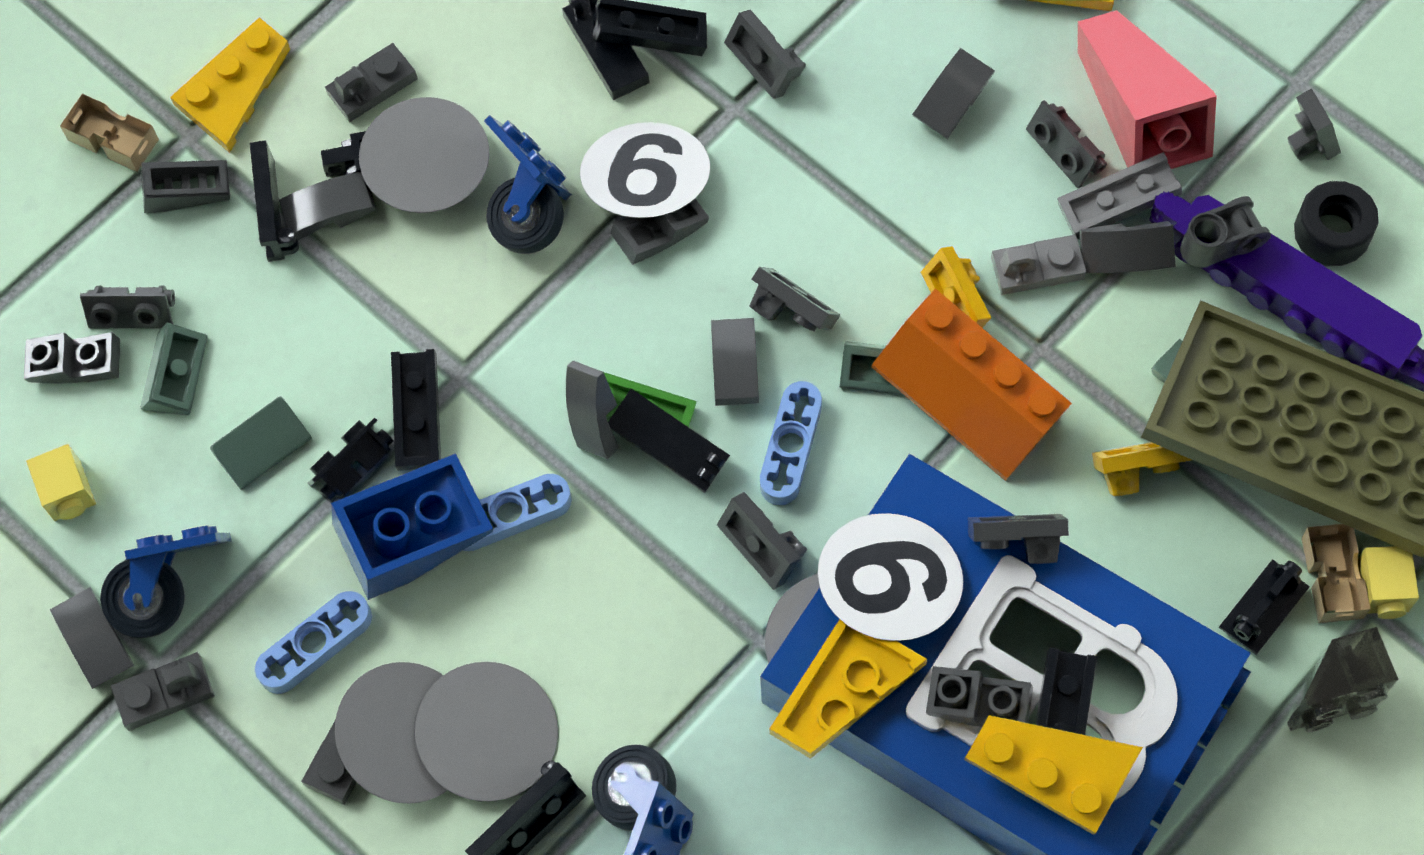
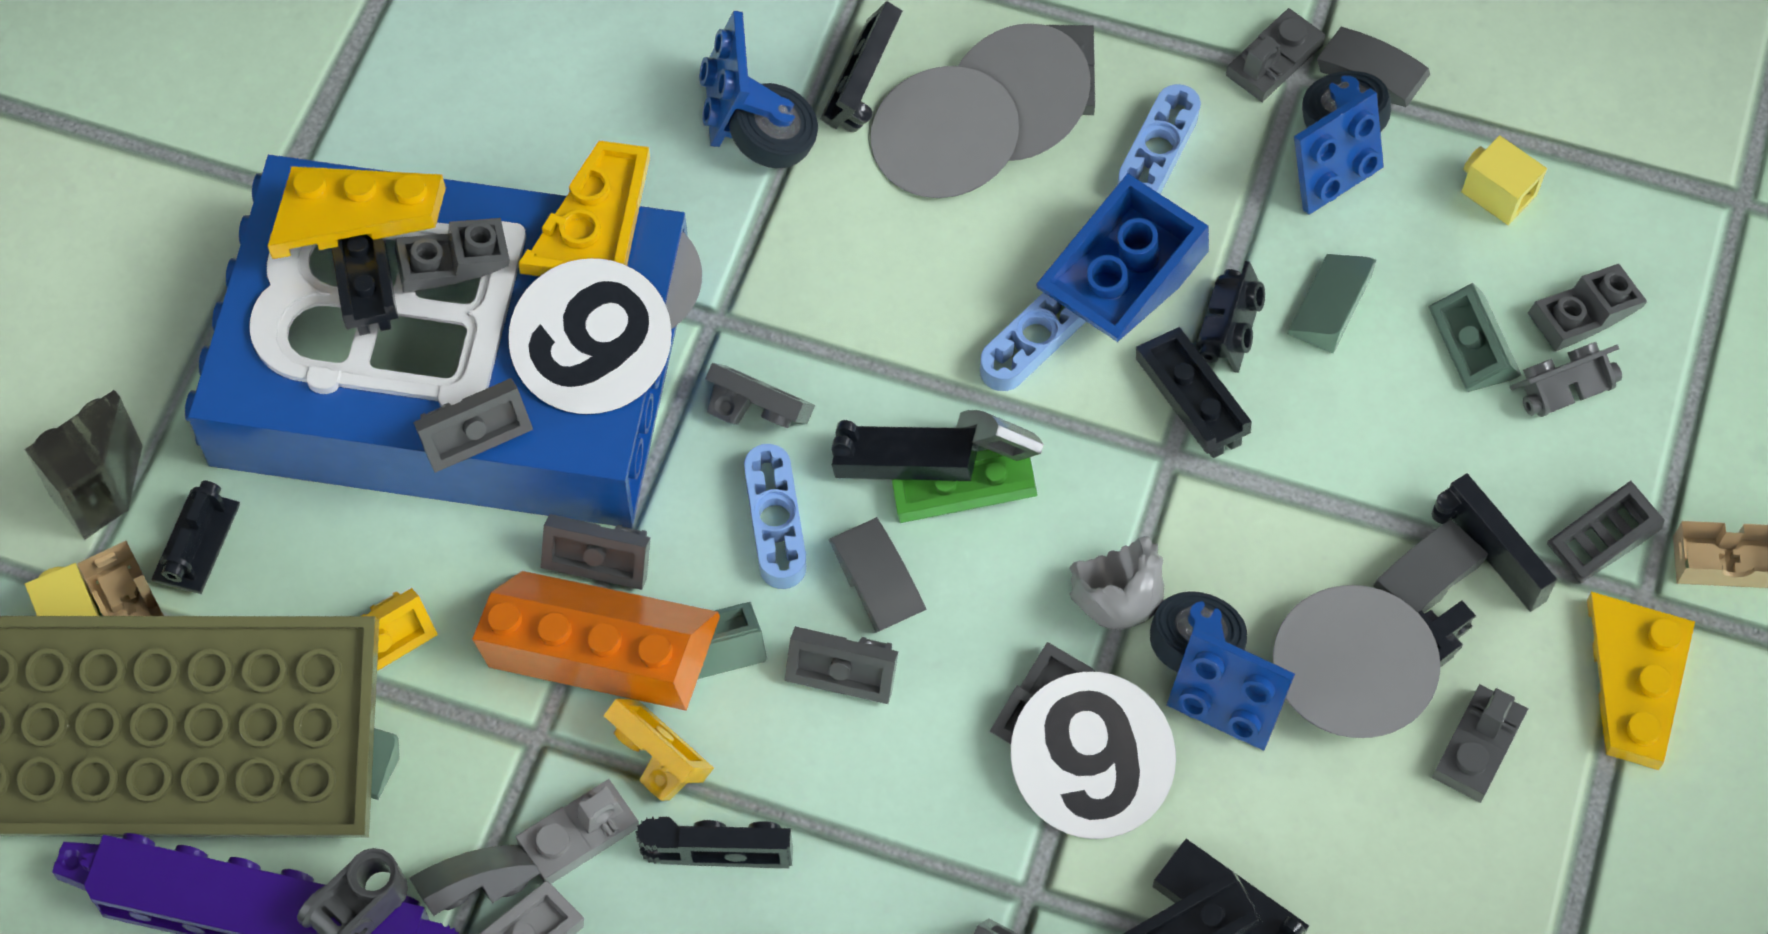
camera: 150 degrees right, 5 degrees down
none -> dark grey hinge [541,514,651,590]
none -> black hinge [635,816,793,869]
none -> light grey hair [1069,536,1164,630]

